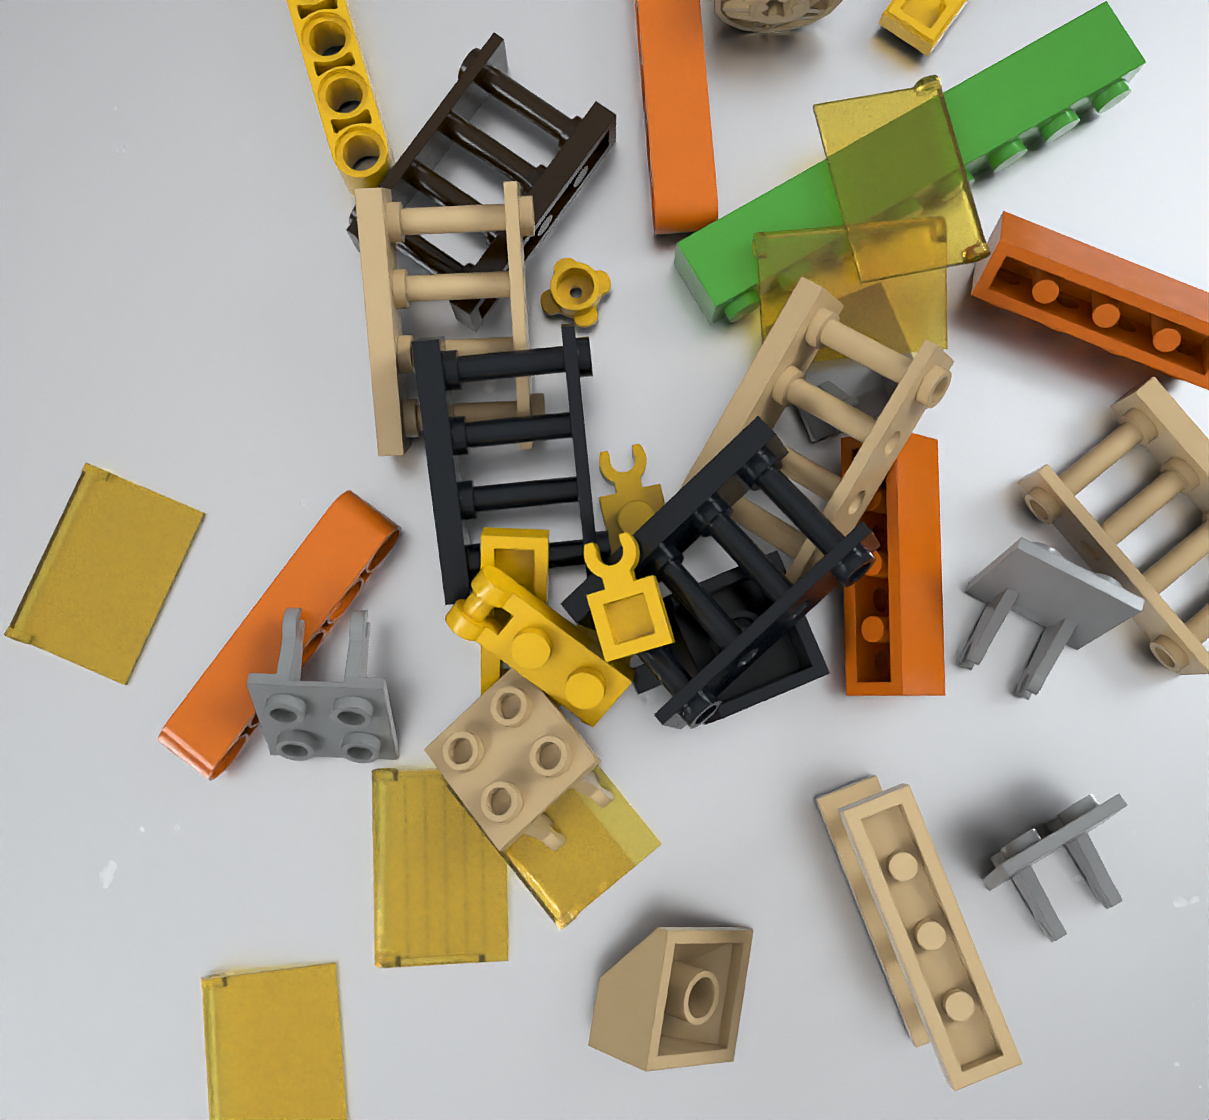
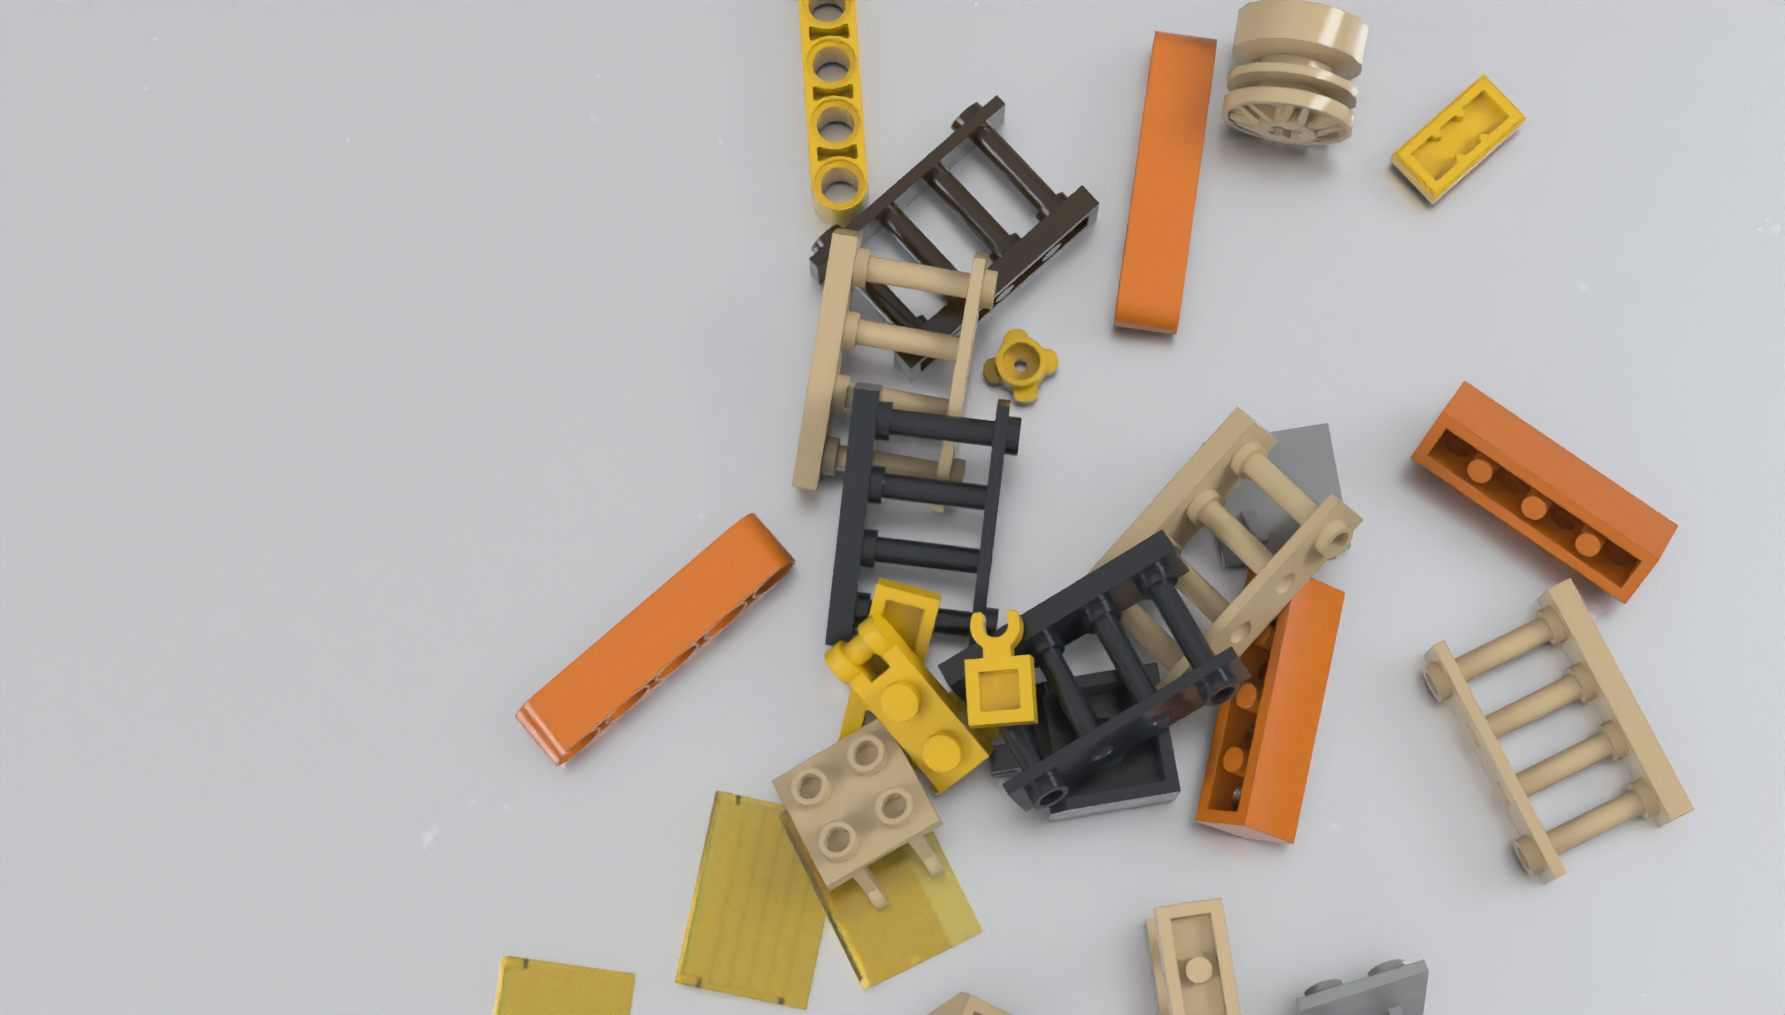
camera: 15 degrees right, 5 degrees down
clear yellow piece [4,462,206,685] -> none
light grey plate [246,607,399,763] -> none
yellow plate [599,444,665,555] -> none
bright green brick [674,1,1147,325] -> none
clear yellow piece [752,217,948,362] -> none
clear yellow piece [813,75,991,284] -> none
light grey plate [959,537,1145,700] -> none

